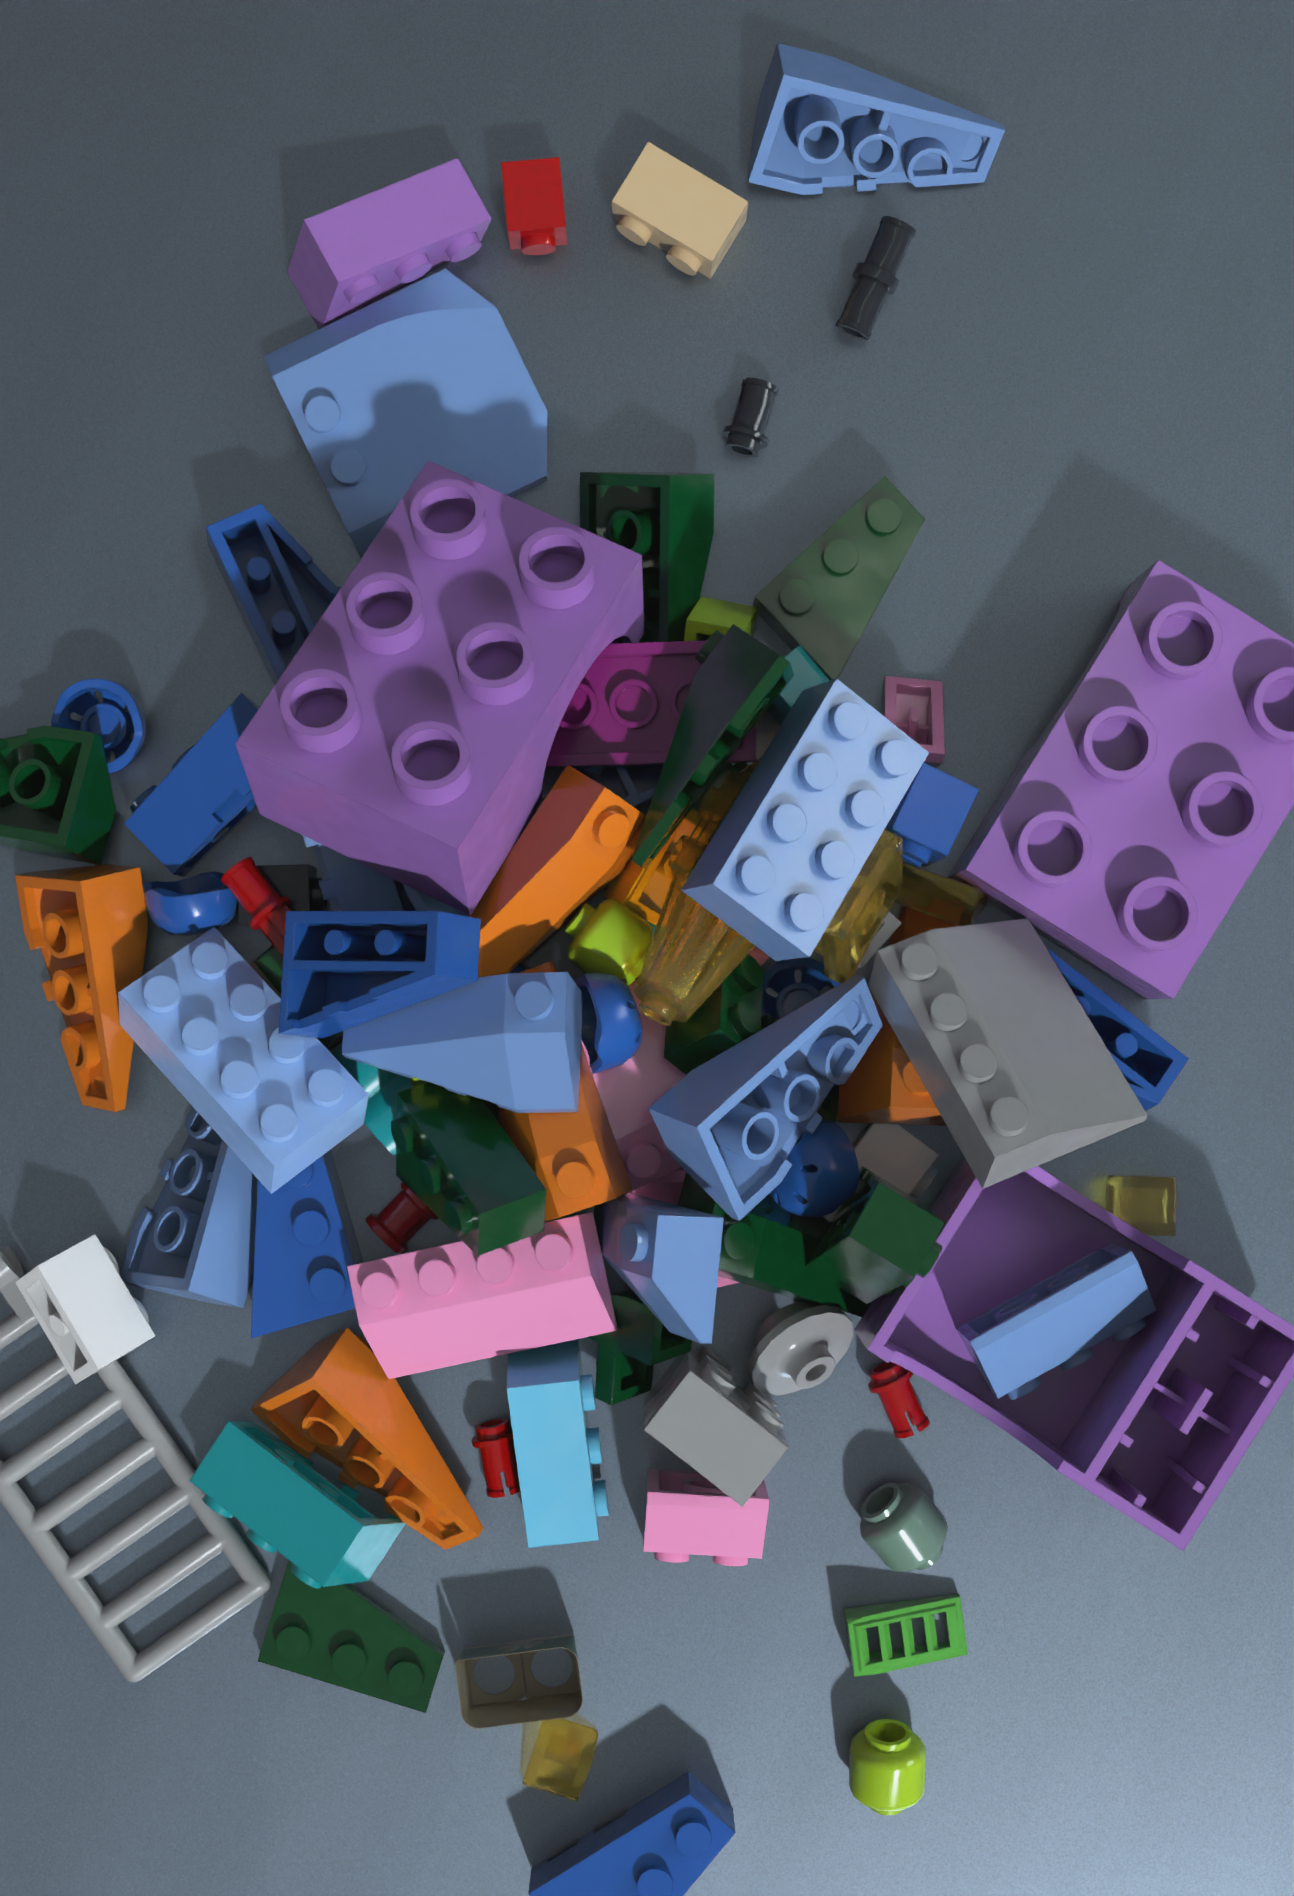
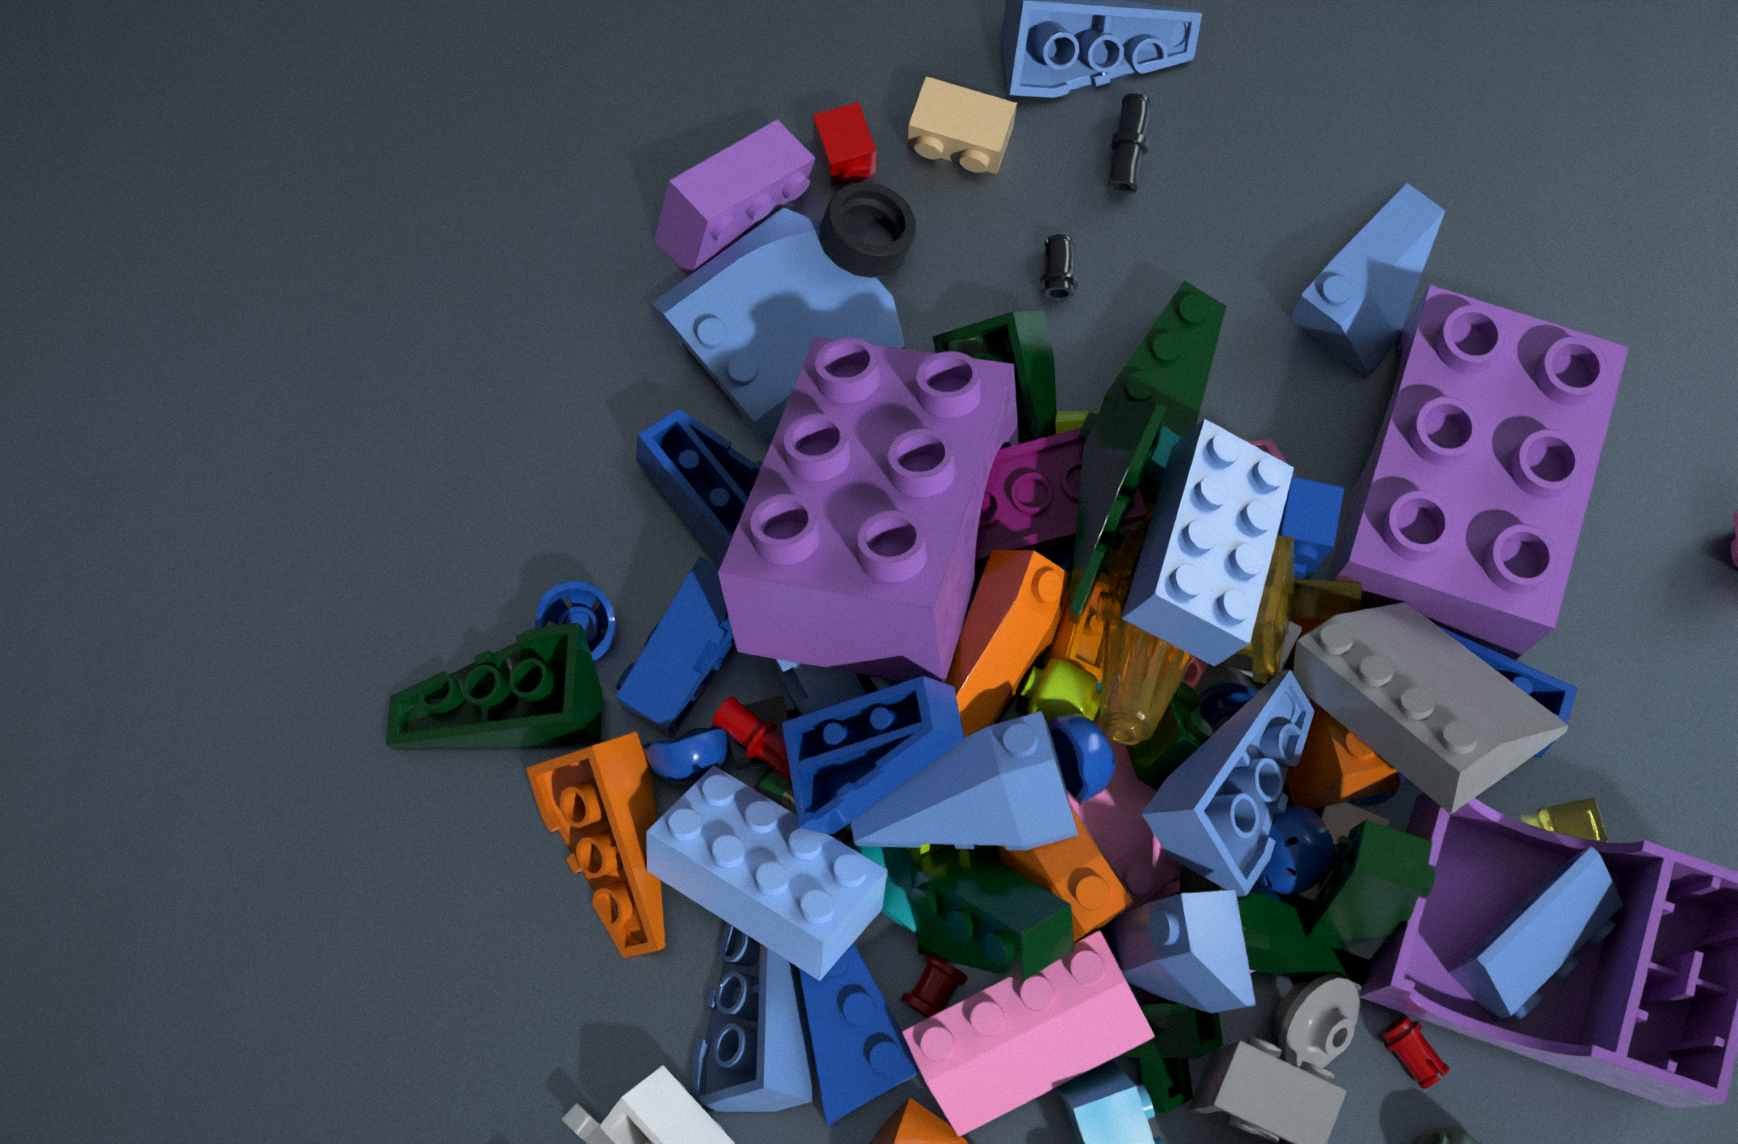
camera: 10 degrees left, 15 degrees down
none -> black tyre [820,182,916,278]
none -> medium blue wedge [1289,183,1445,377]

